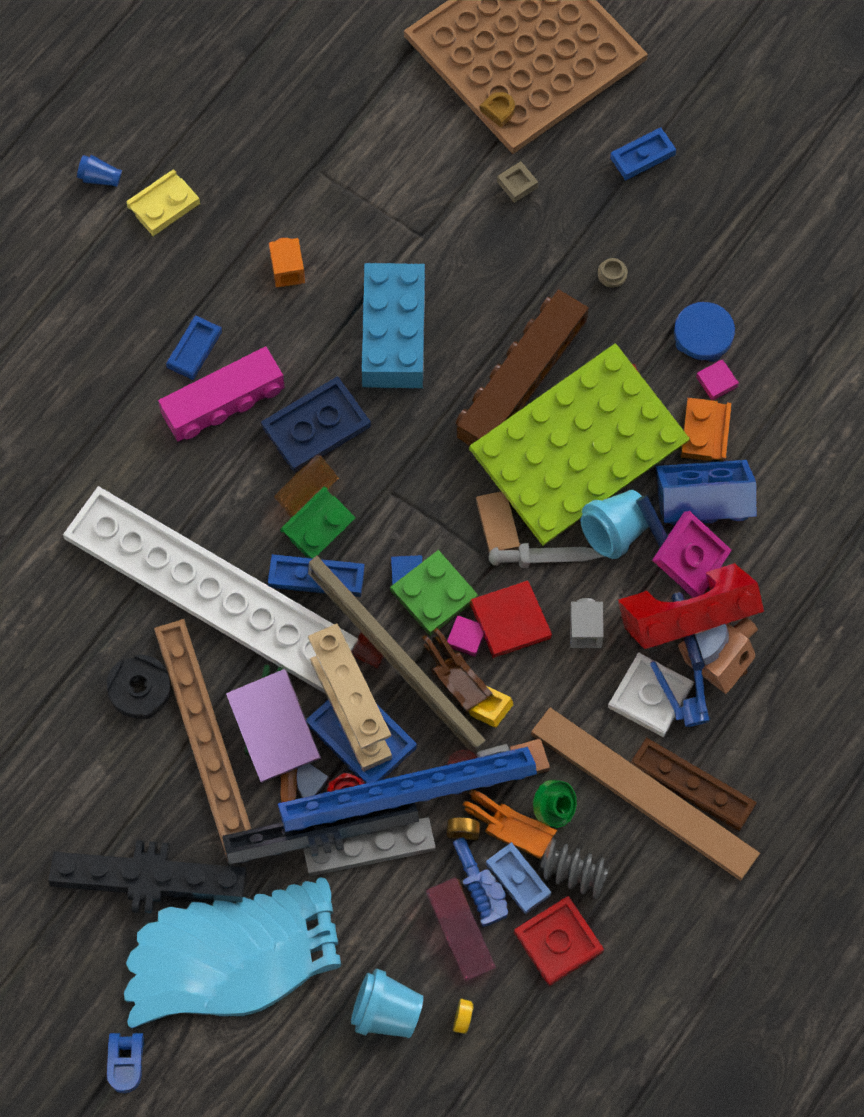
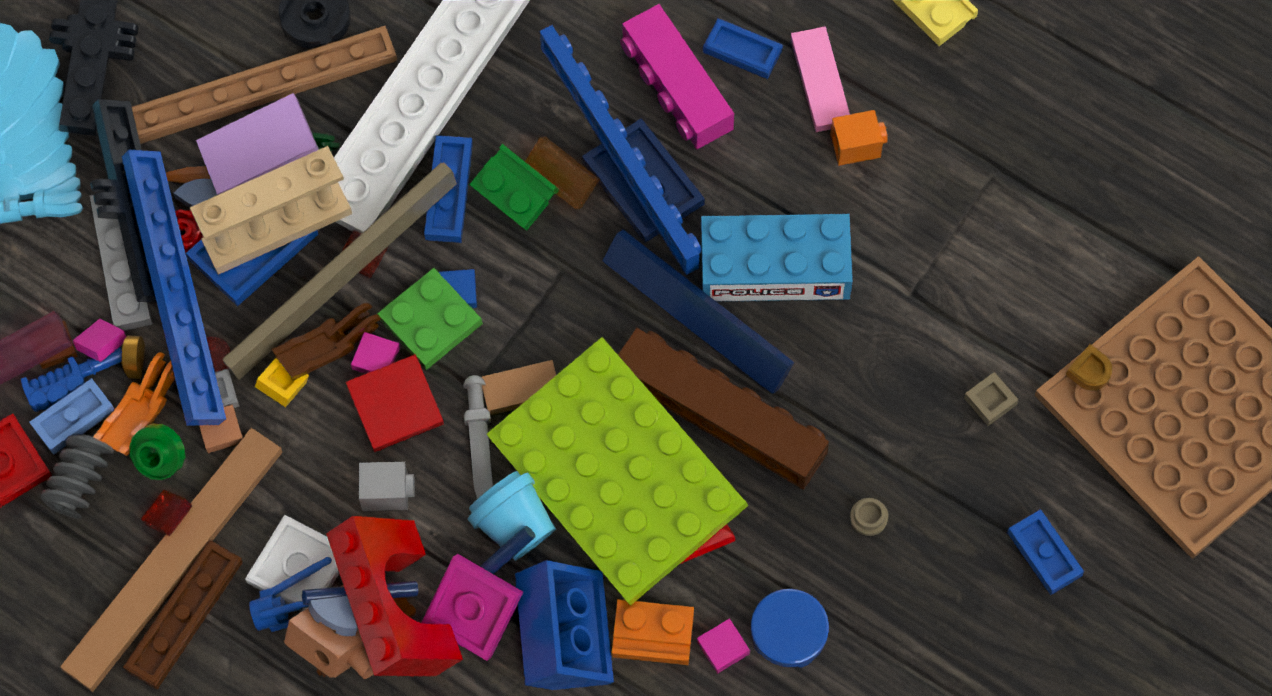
camera: 90 degrees right, 0 degrees up
none -> dark pink tile [73,319,126,362]
none -> clear red tile [141,490,192,536]
none -> blue plate [540,25,702,275]
none -> dark blue tile [603,230,795,394]
none -> bright pink tile [790,26,850,132]

